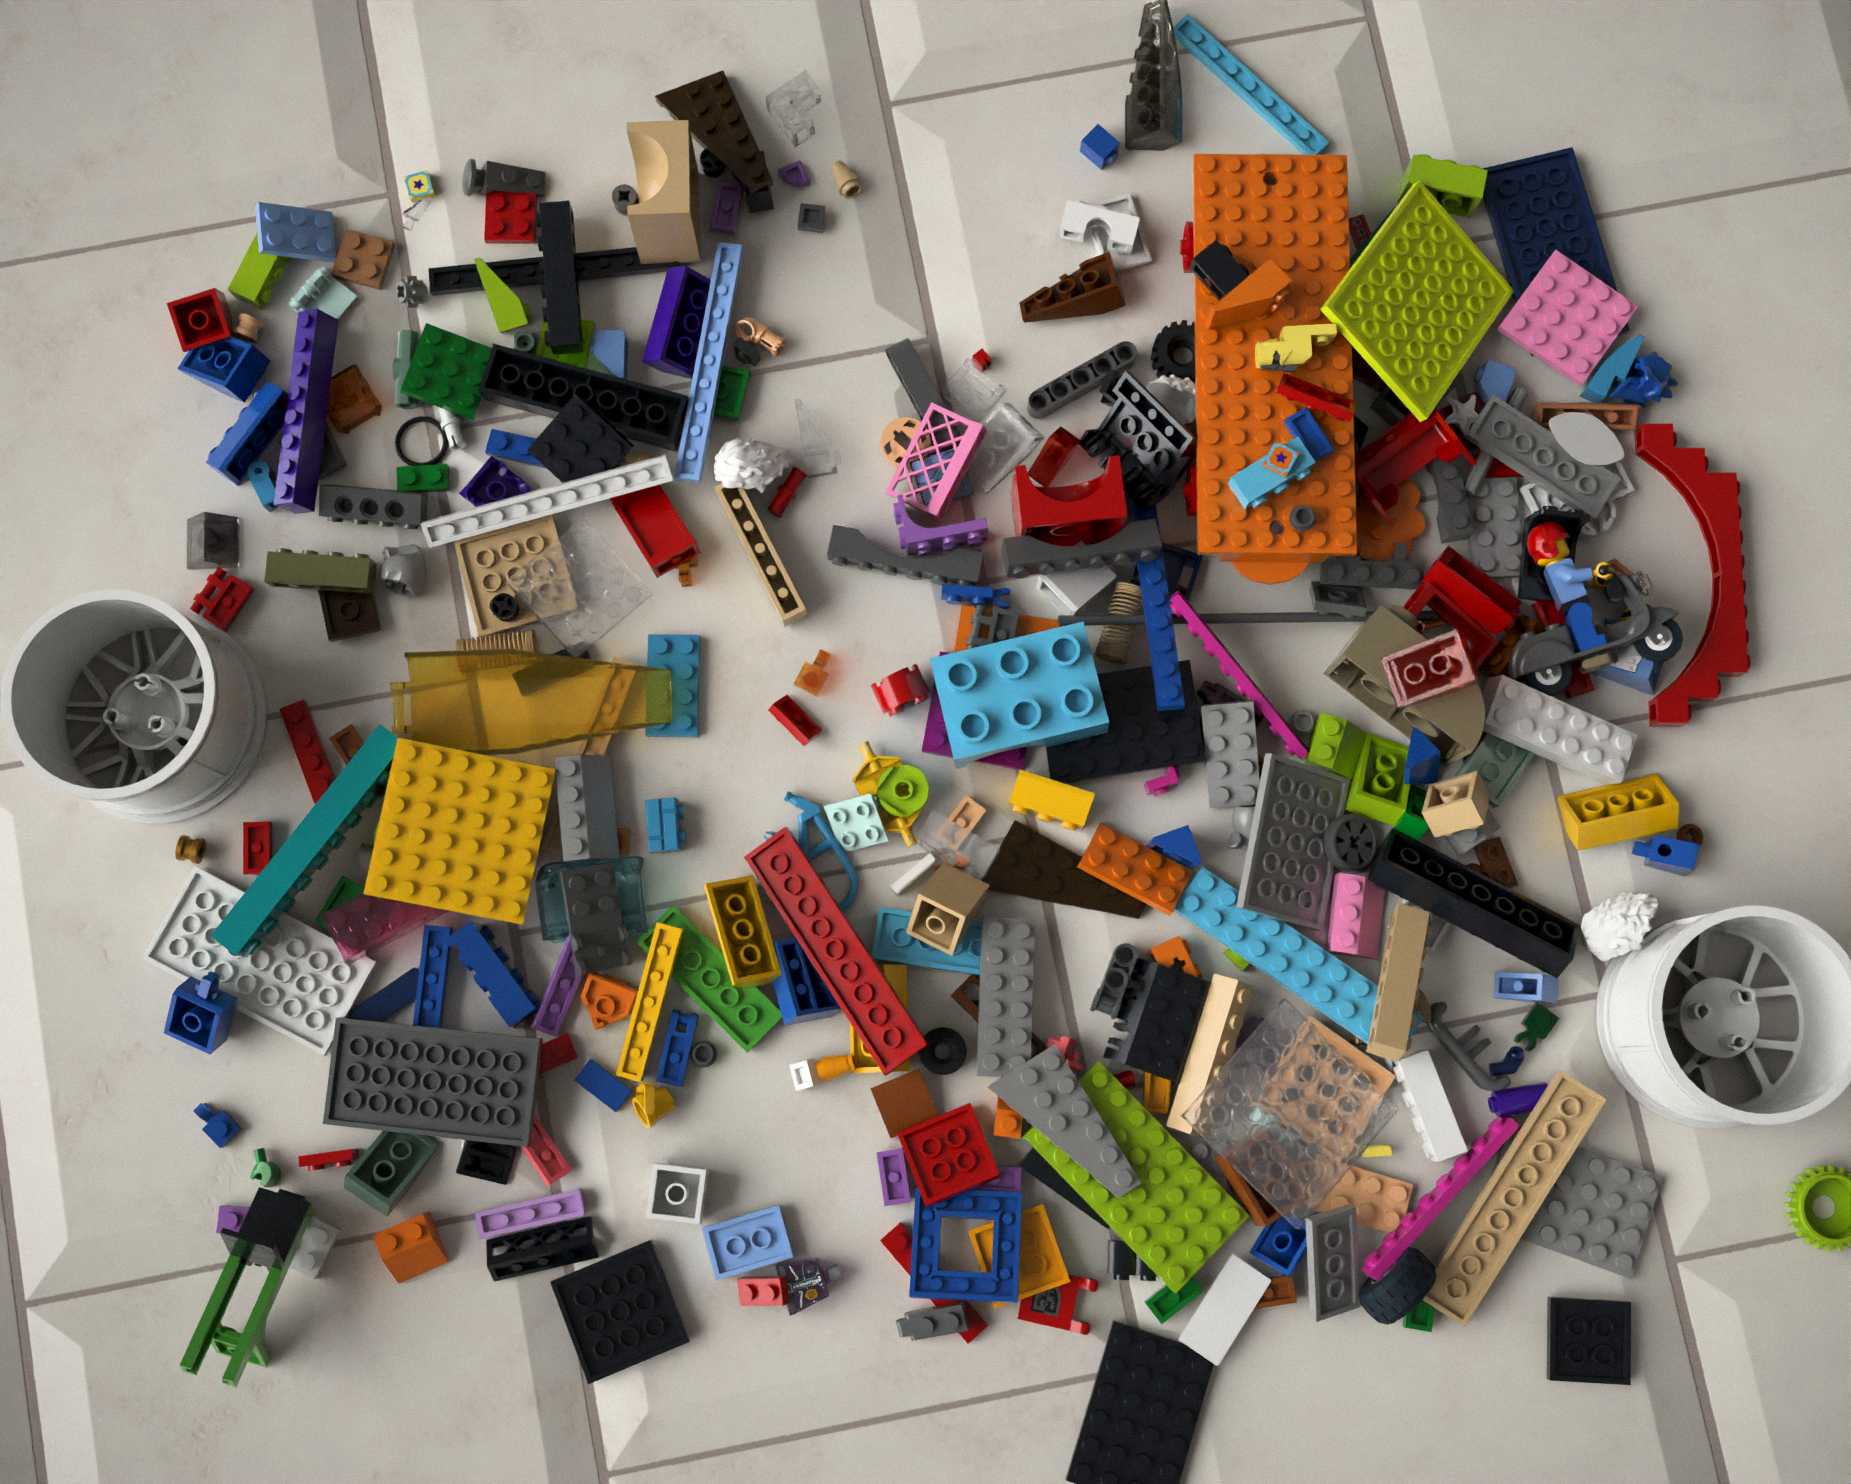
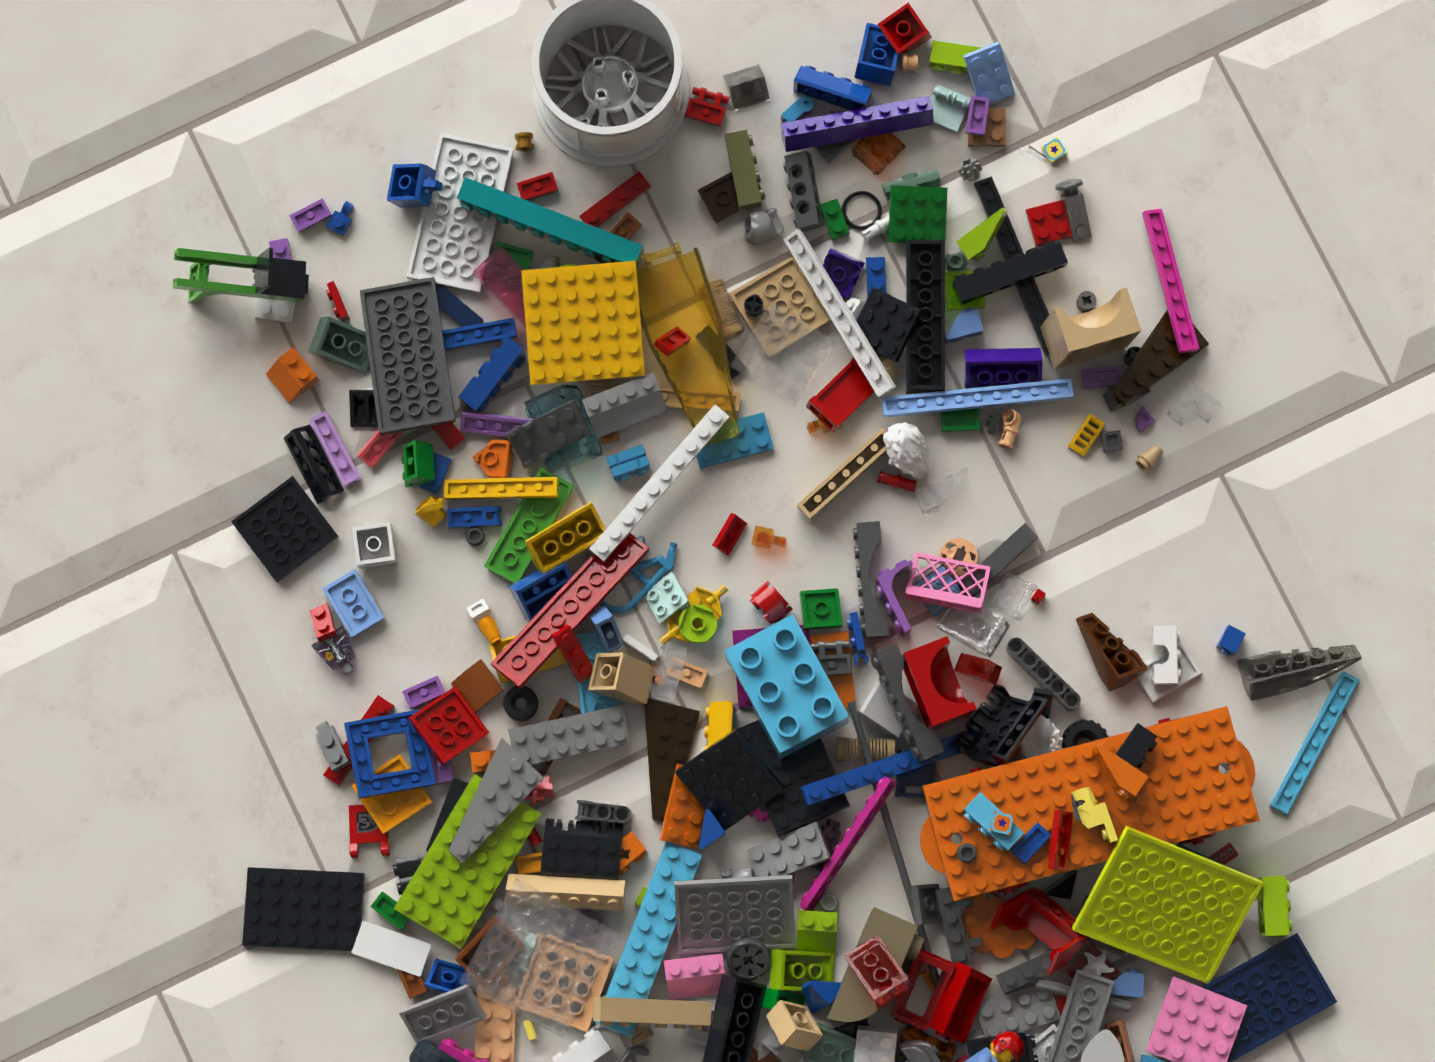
camera: 80 degrees right, 0 degrees up
green piece [250,1148,281,1187] -> none
none -> medium lavender plate [289,198,332,233]
none -> green brick [401,440,435,488]
none -> red plate [552,624,593,683]
none -> white plate [589,405,730,562]
none -> medium blue slope [589,605,625,653]
none -> red plate [654,326,691,357]
none -> black plate [675,728,785,831]
none -> green plate [799,588,842,630]
none -> white plate [846,297,865,320]
none -> medium lavender plate [965,95,990,136]
none -> yellow slope [1068,414,1105,457]
none -> dark pink plate [1142,209,1199,354]

